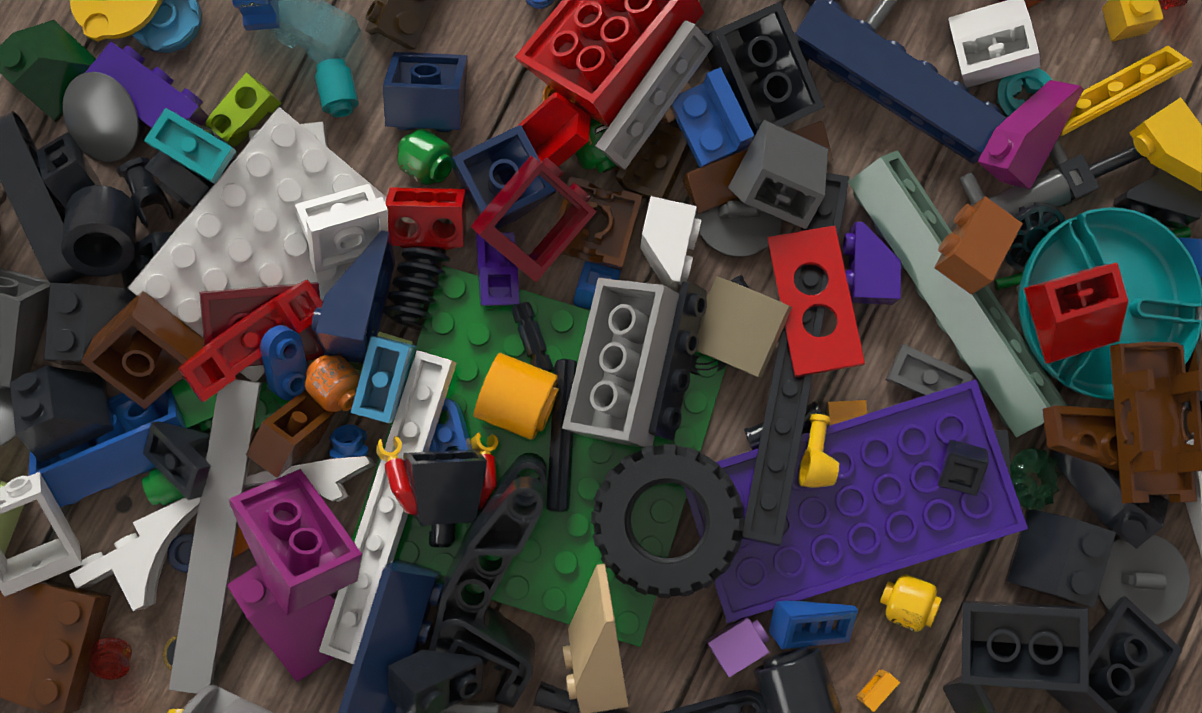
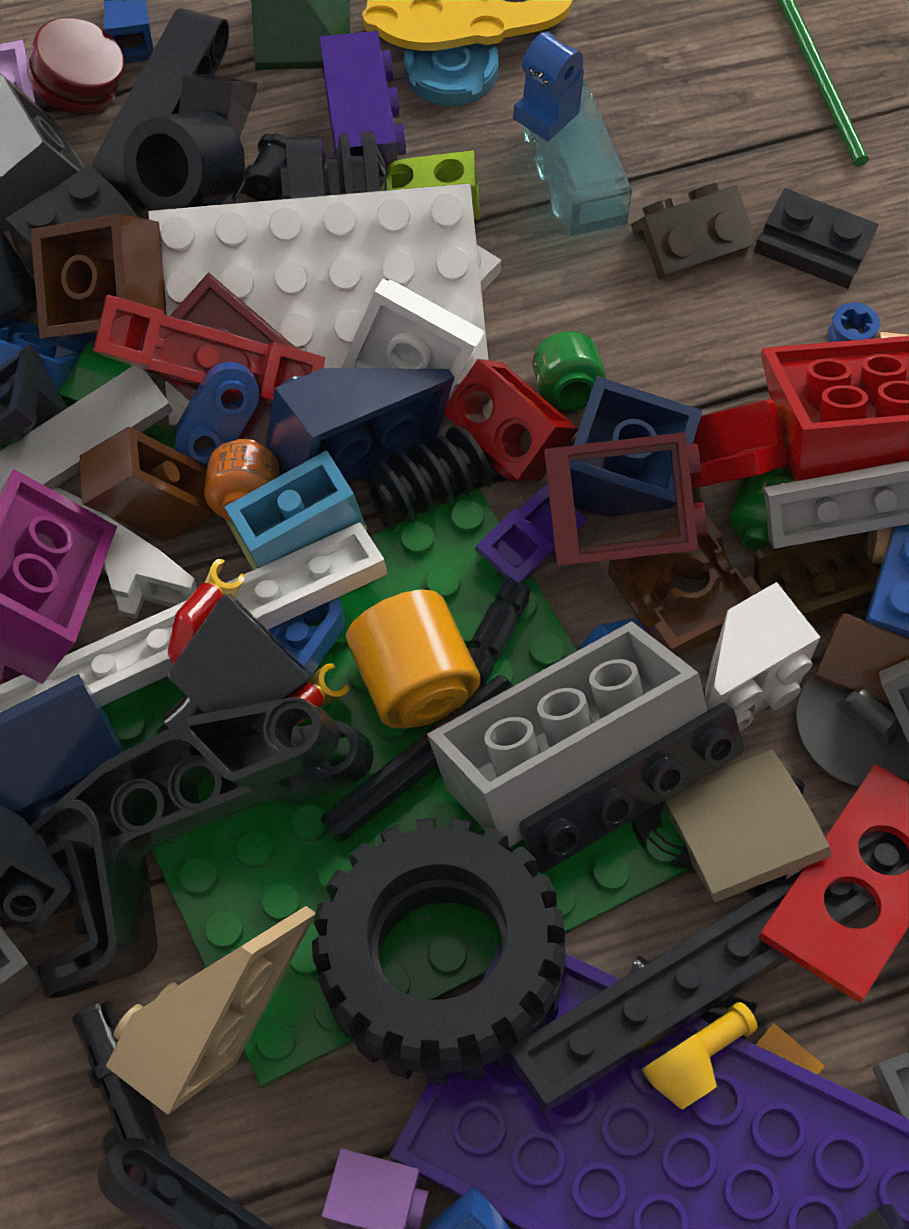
camera: 45 degrees right, 20 degrees down
dark grey shield [63,72,139,162] -> none
teal plate [144,108,236,184] -> none
teal brick [314,58,359,118] -> none
blue plate [329,424,368,459] -> none
dark blue slope [383,52,467,132] -> none

